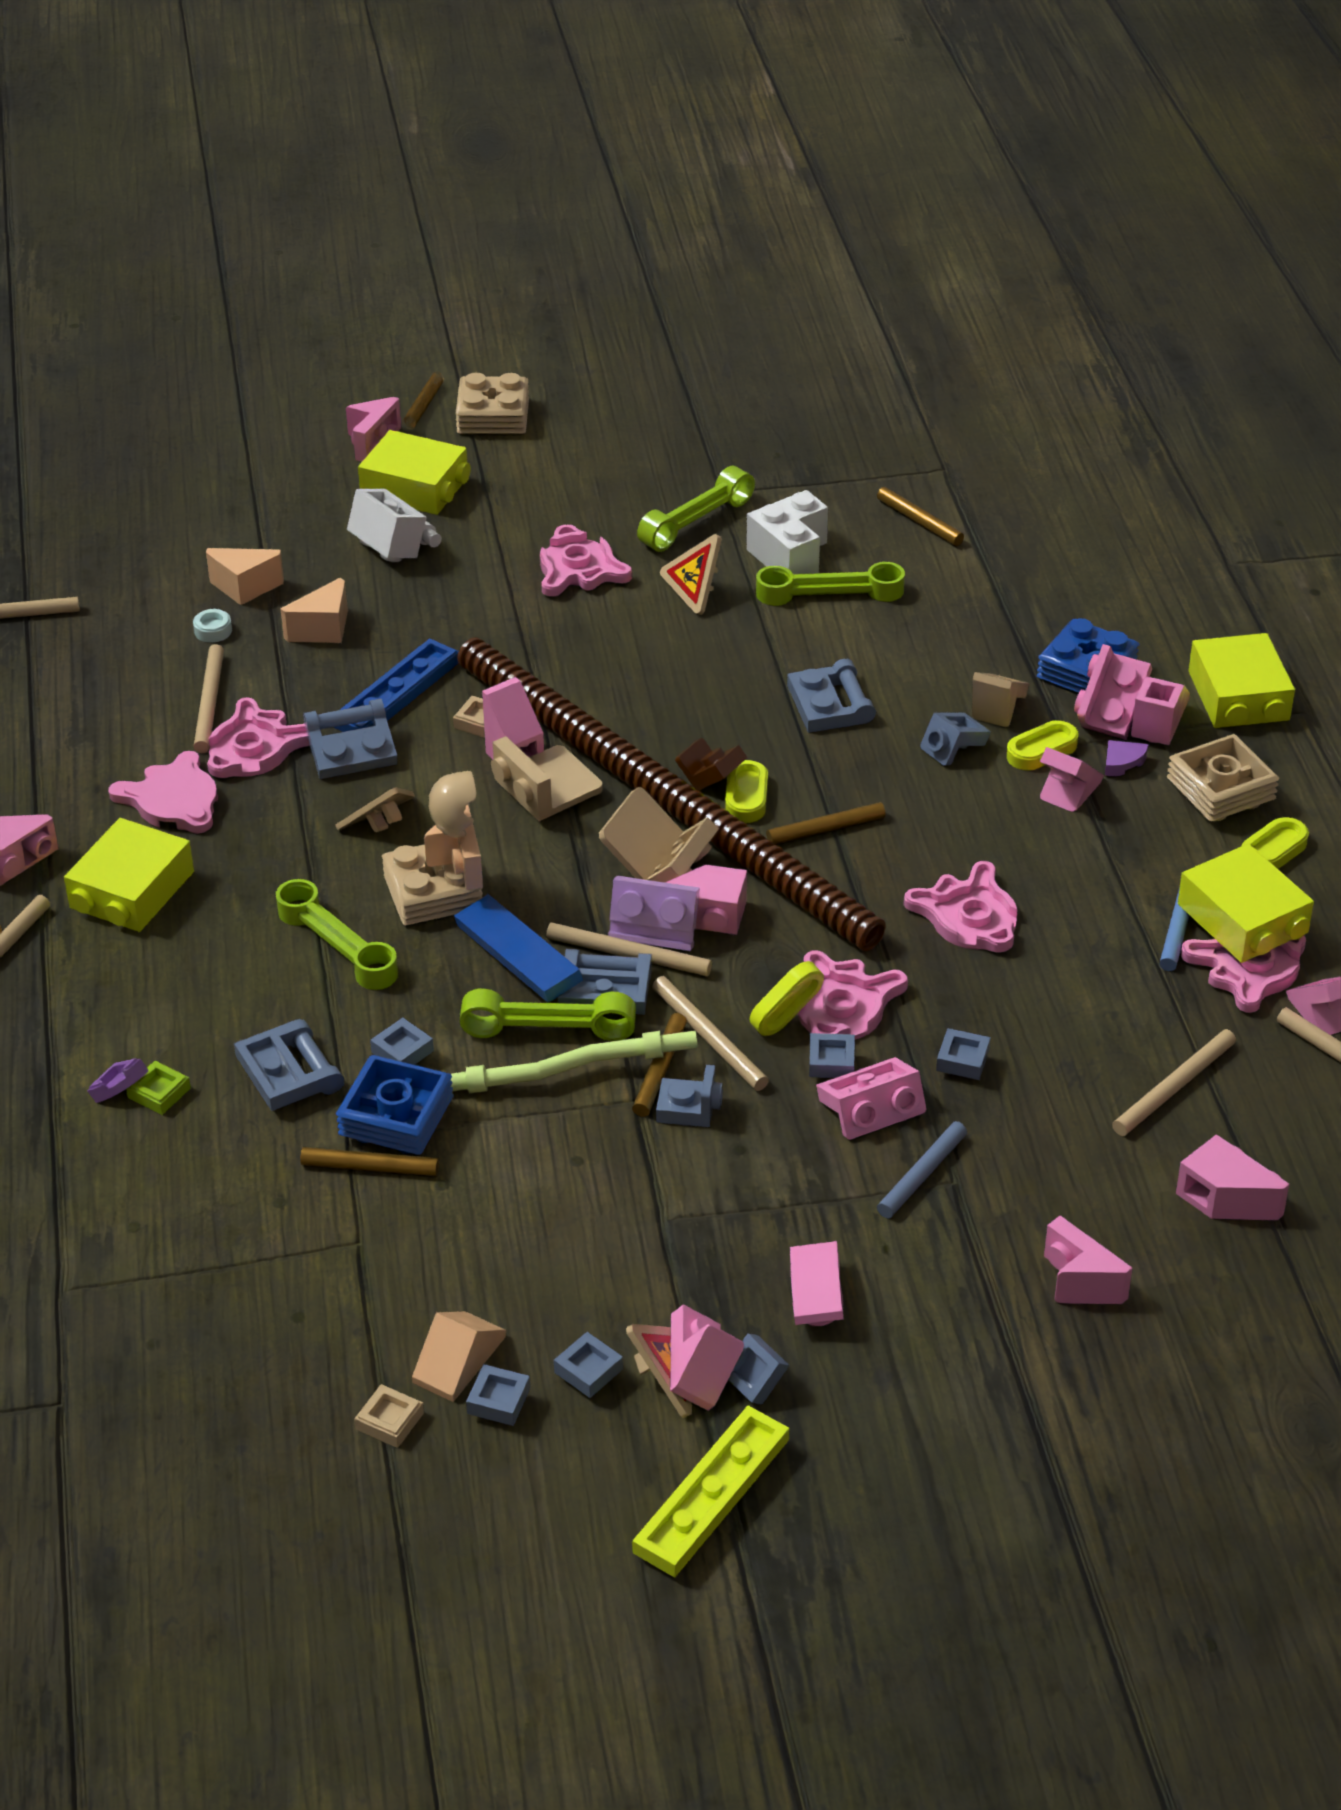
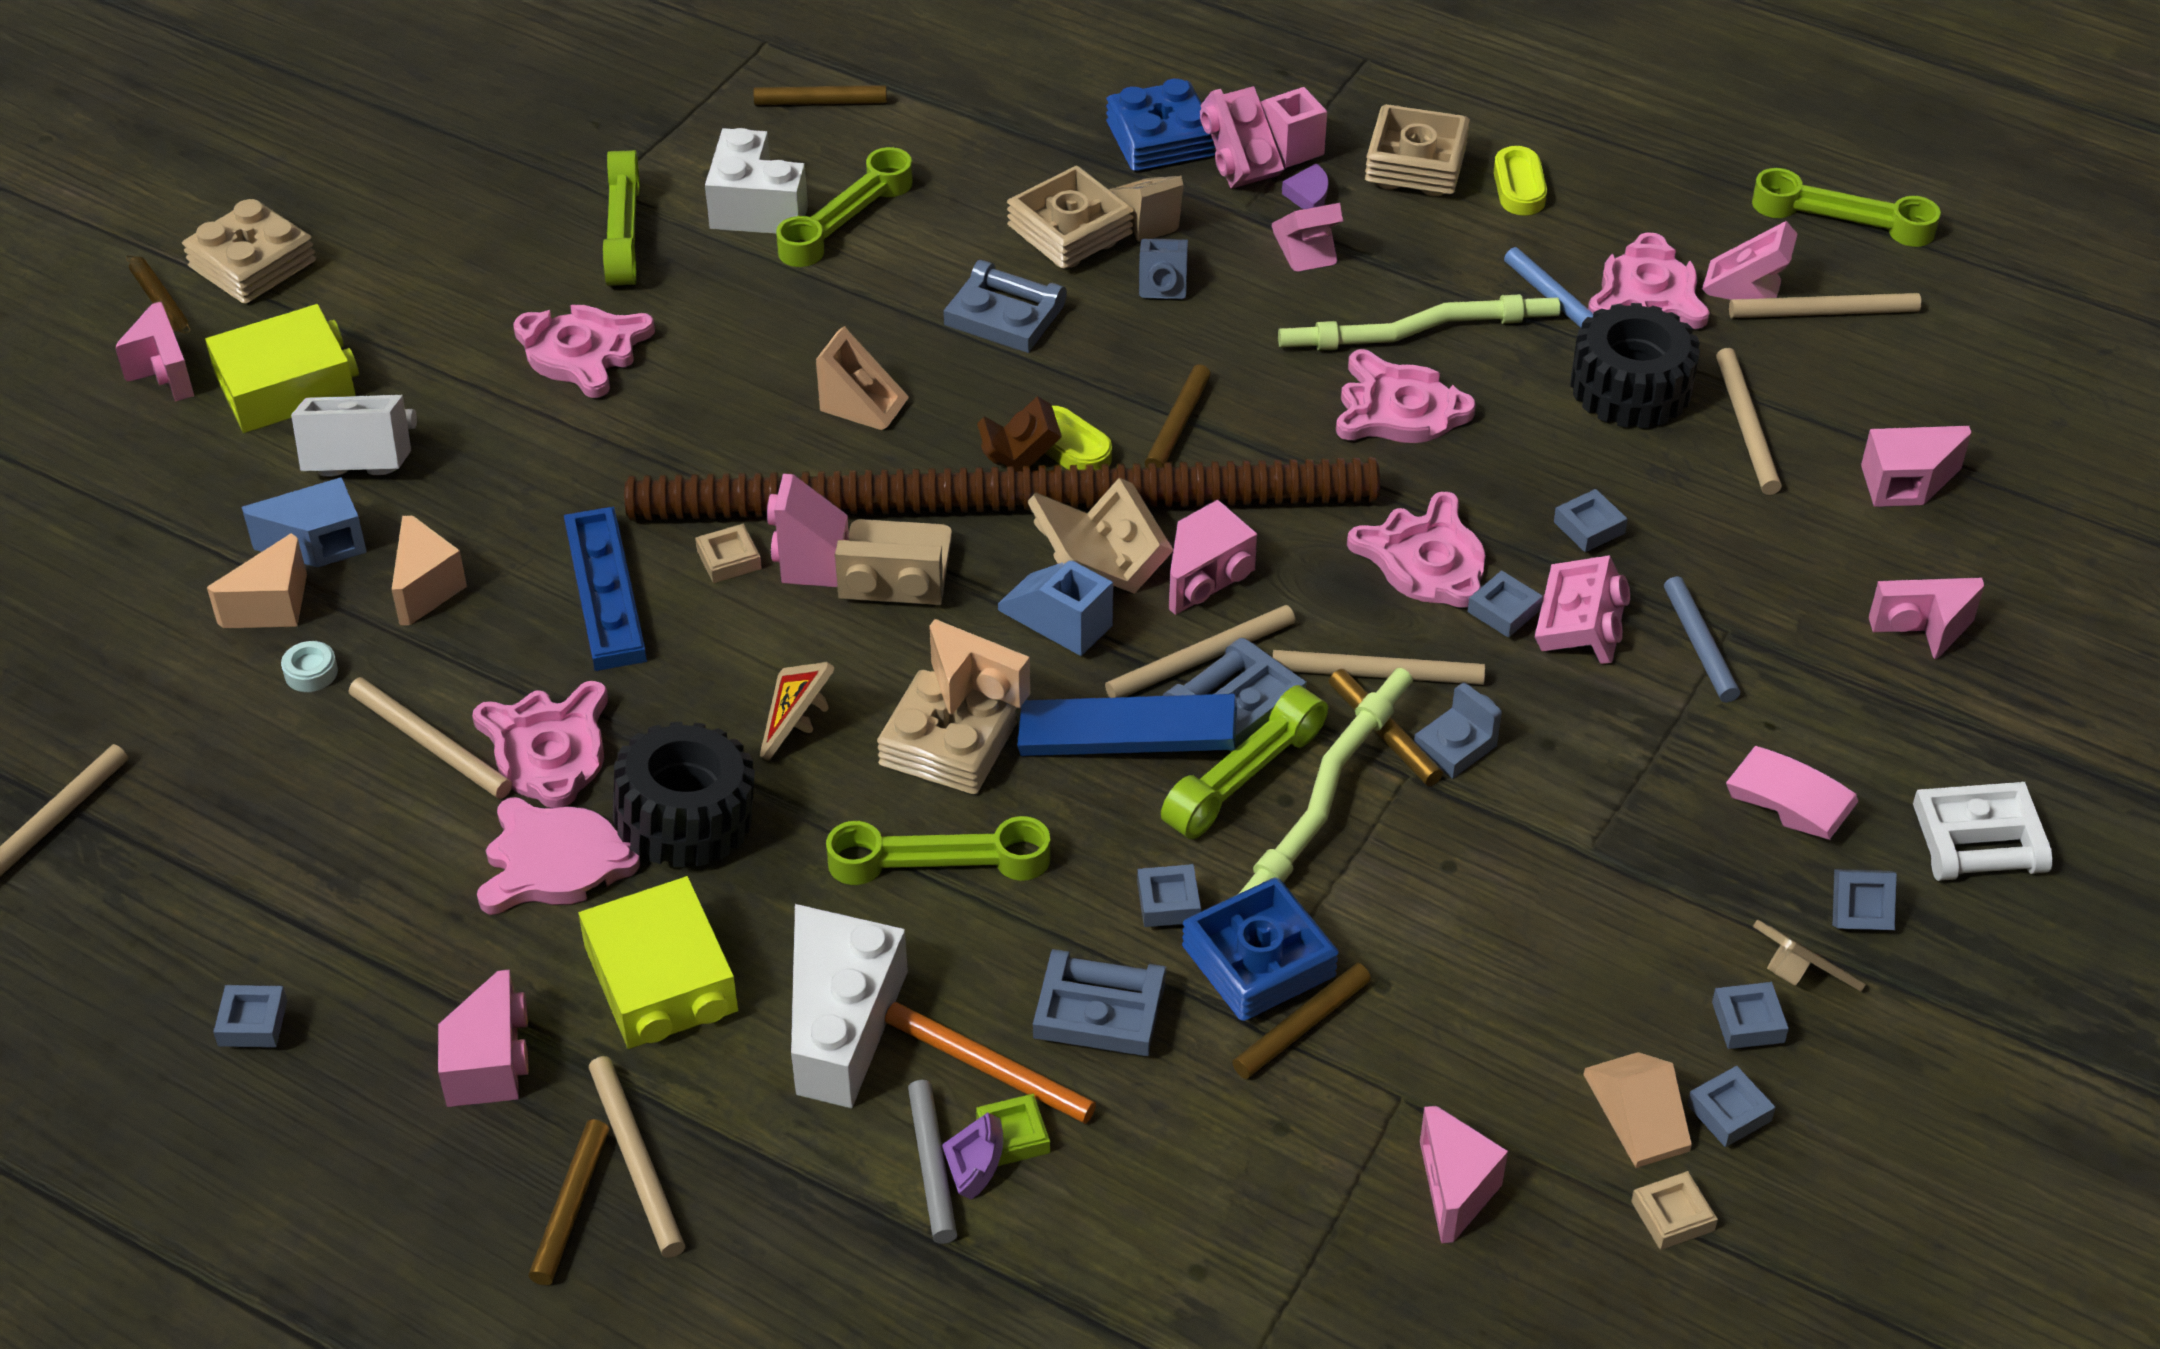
camera: 50 degrees left, 5 degrees up
sand blue plate [303,699,397,779] -> none
tan hair [429,771,476,838] -> none
lavender plate [608,876,700,951] -> none
neon yellow plate [632,1406,789,1578] -> none
piece [660,534,722,615] -> none
bright pink slope [670,1304,744,1411] -> none
neon yellow tile [749,961,824,1036] -> none
neon yellow tile [1007,721,1078,770] -> none
neon yellow brick [1177,843,1314,963] -> none
neon yellow brick [1188,633,1295,728] -> none
none -> medium blue slope [242,477,367,567]
none -> black tyre [613,721,755,867]
none -> white wedge [791,904,908,1108]
none -> light nougat slope [816,326,909,430]
none -> orange bar [885,1002,1096,1124]
none -> light grey bar [908,1080,957,1244]
none -> medium blue slope [998,561,1113,656]
none -> tan brick [1007,165,1133,269]
none -> yellowish green bar [1278,294,1560,351]
none -> bright pink slope [1420,1106,1508,1243]
none -> black tyre [1570,303,1700,428]
none -> white plate [1913,782,2052,881]

